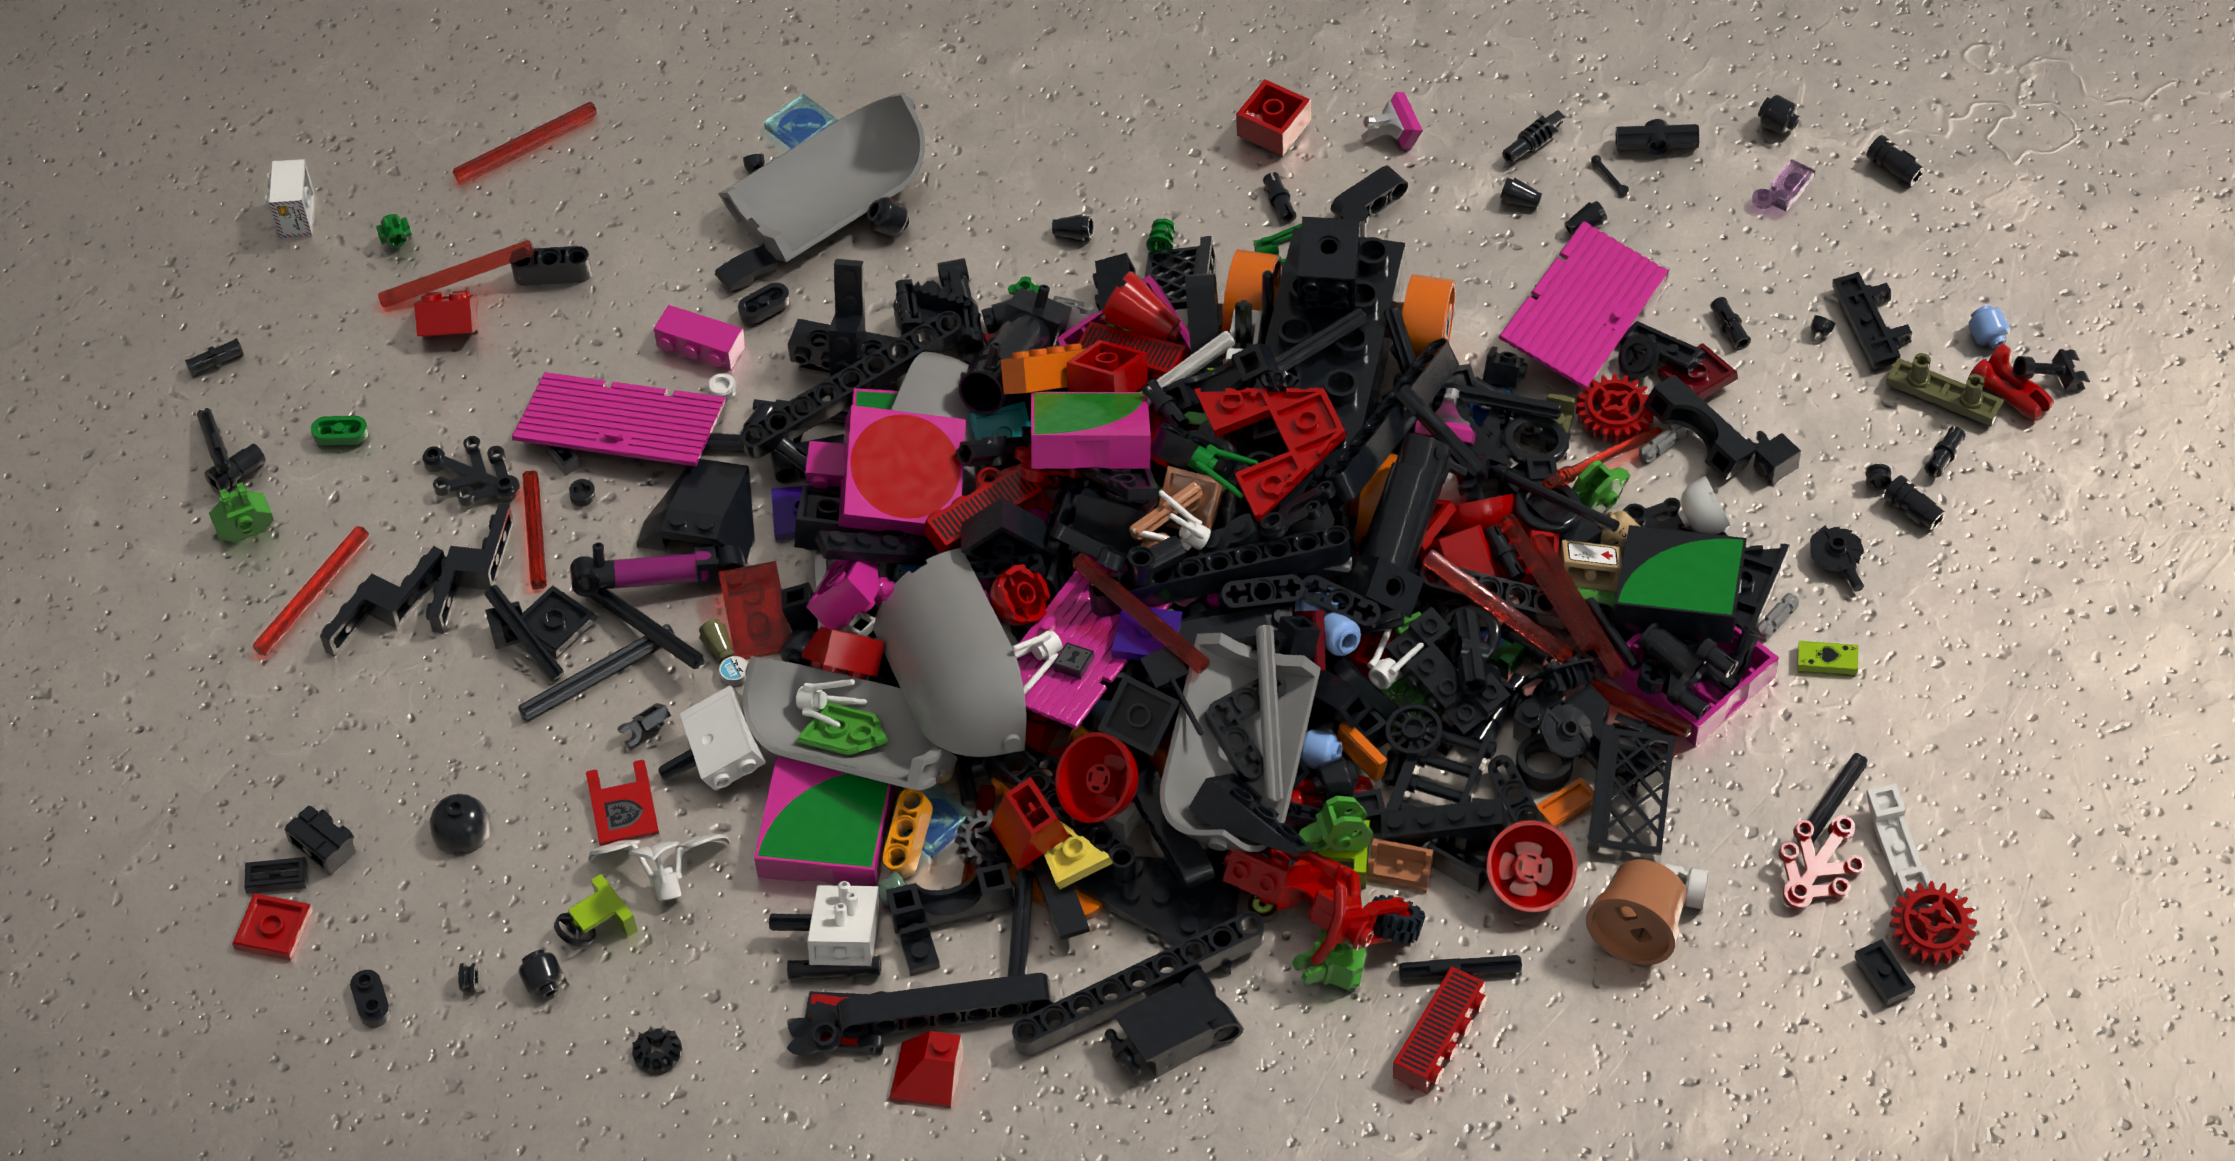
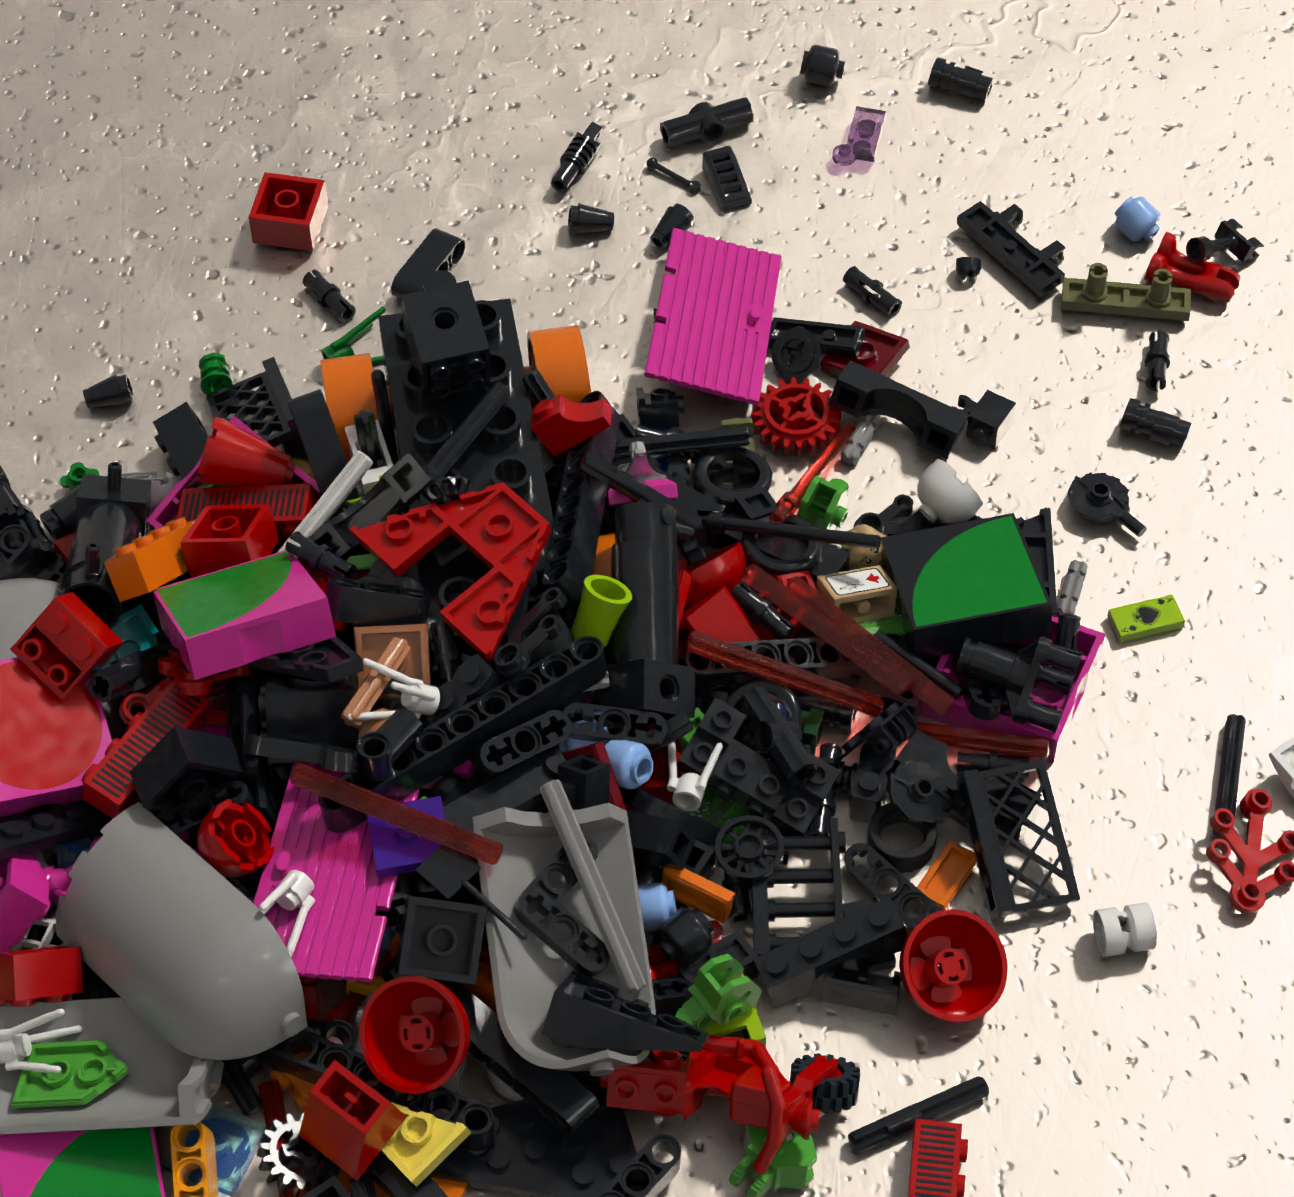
camera: 25 degrees left, 0 degrees up
tile [1053,643,1095,679] -> none
green plant [1188,444,1258,499] -> none
tile [1248,894,1278,922] -> none
piece [1361,92,1423,150] -> none
nougat hinge [1367,838,1433,893] -> none
nougat piece [1586,859,1687,965] -> none
black bush [1865,464,1892,491] -> none
none -> red slope [10,592,124,700]
none -> red arch [531,394,612,457]
none -> lime plant [571,575,632,648]
none -> black slope [702,146,752,211]

